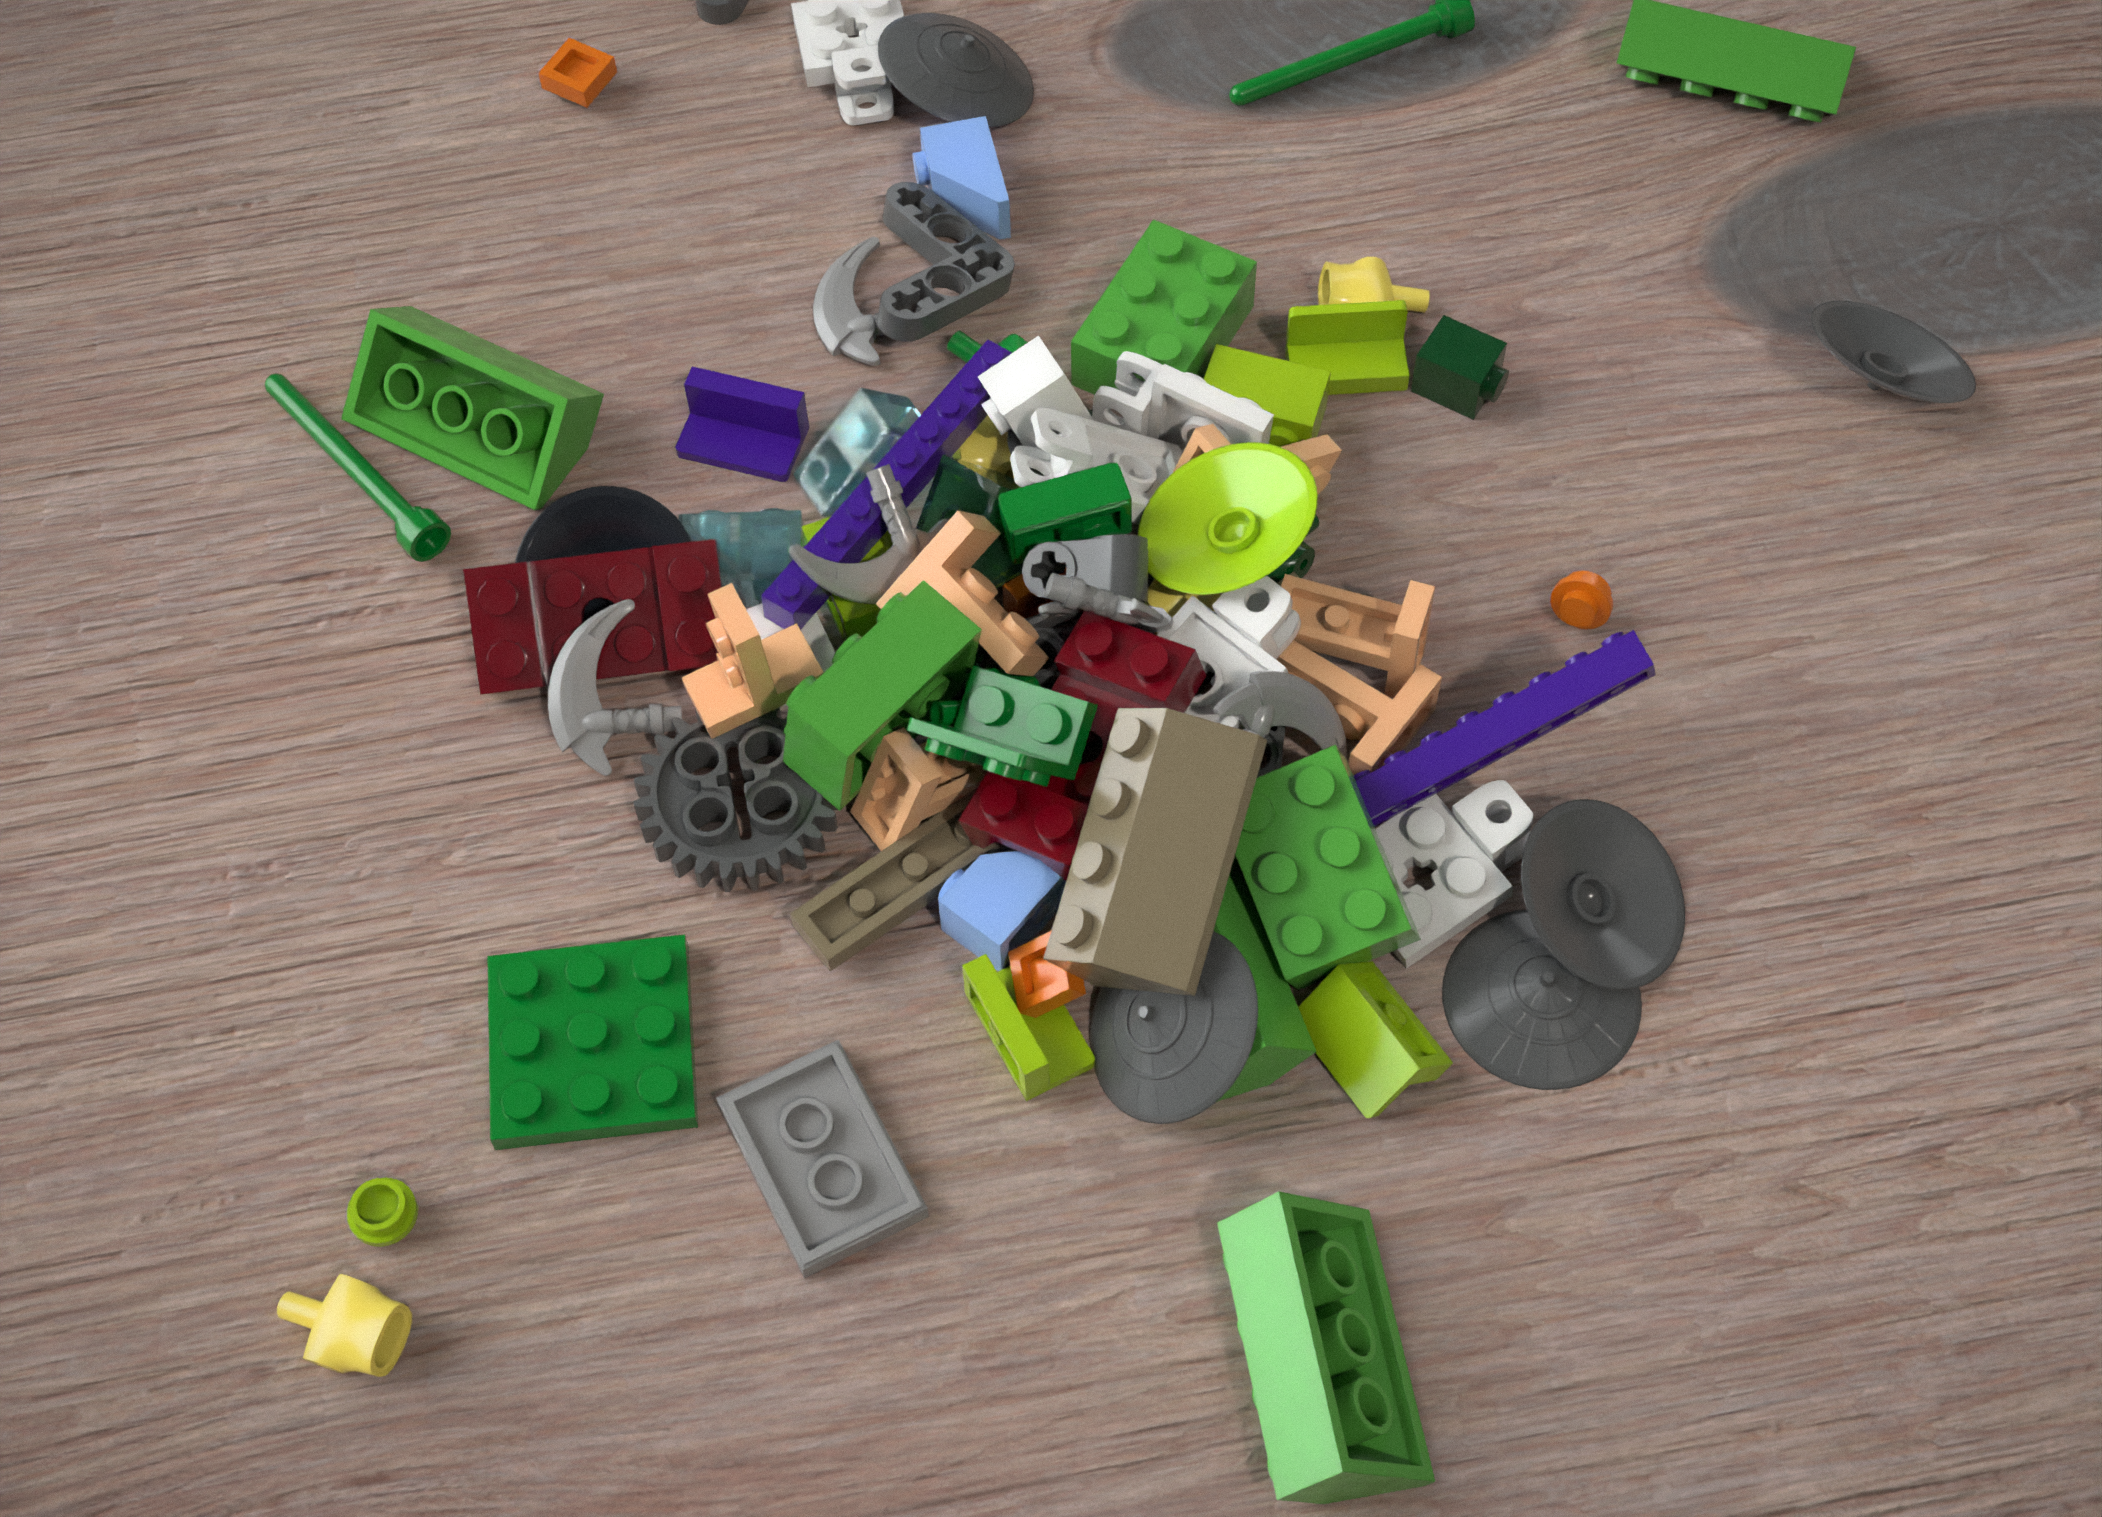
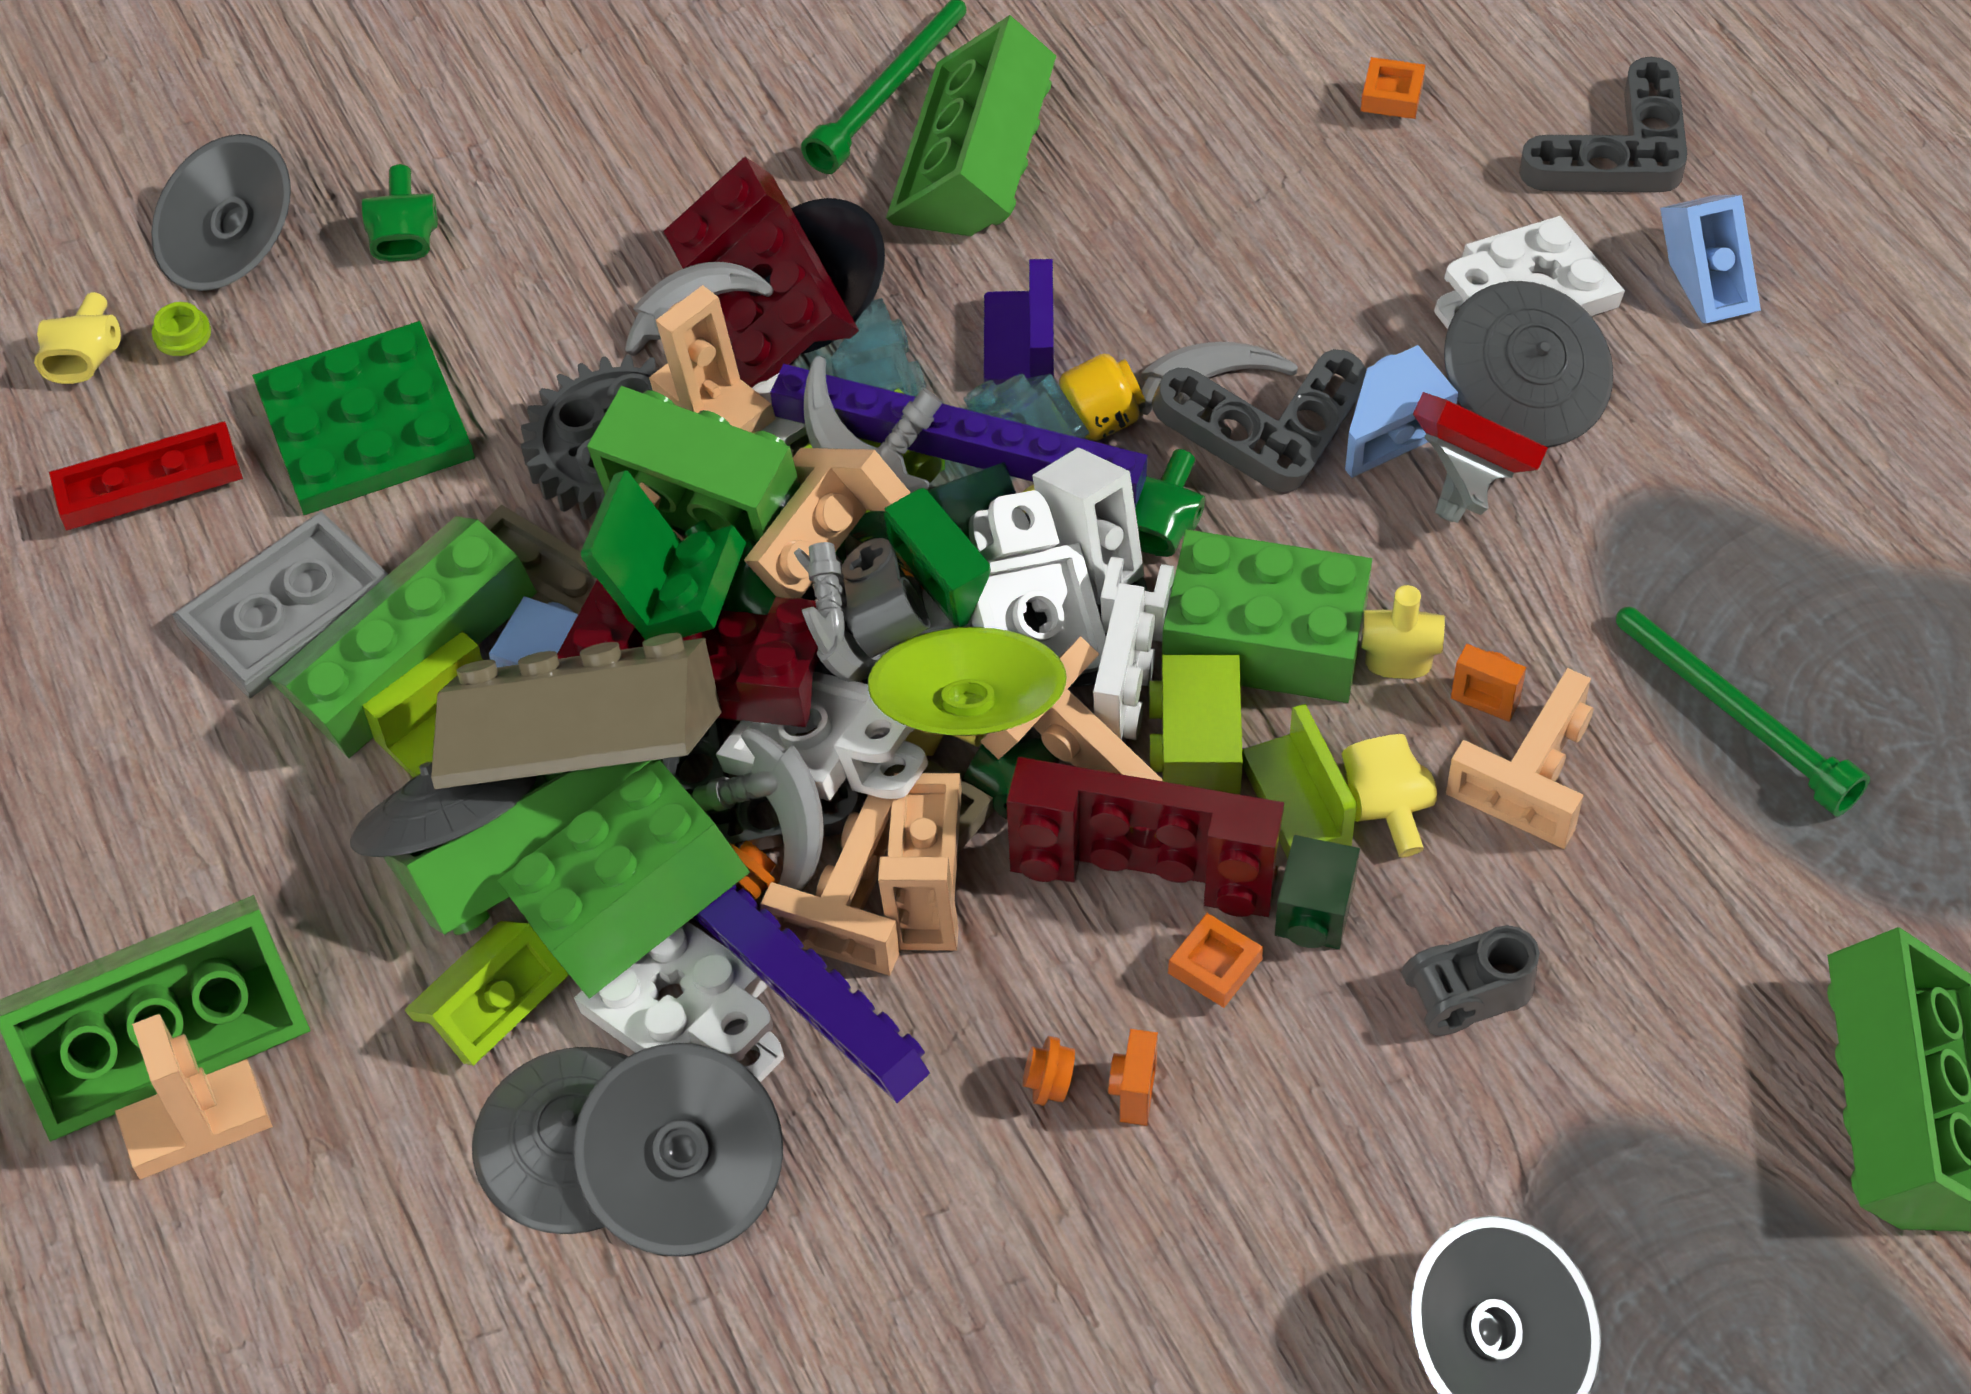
camera: 75 degrees right, 5 degrees down
none -> red plate [49,421,243,531]
none -> light nougat bracket [115,1014,273,1180]
none -> dark grey hat [151,134,291,291]
none -> bright green slope [269,516,537,758]
none -> green piece [362,164,438,262]
none -> dark red piece [1007,757,1284,918]
none -> yellow head [1053,353,1146,442]
none -> orange plate [1108,1029,1158,1126]
none -> orange plate [1168,913,1263,1008]
none -> light yellow piece [1361,585,1445,679]
none -> dark grey piece [1401,925,1540,1036]
none -> piece [1413,392,1548,523]
none -> light nougat bracket [1446,668,1594,849]
none -> orange plate [1451,644,1527,722]

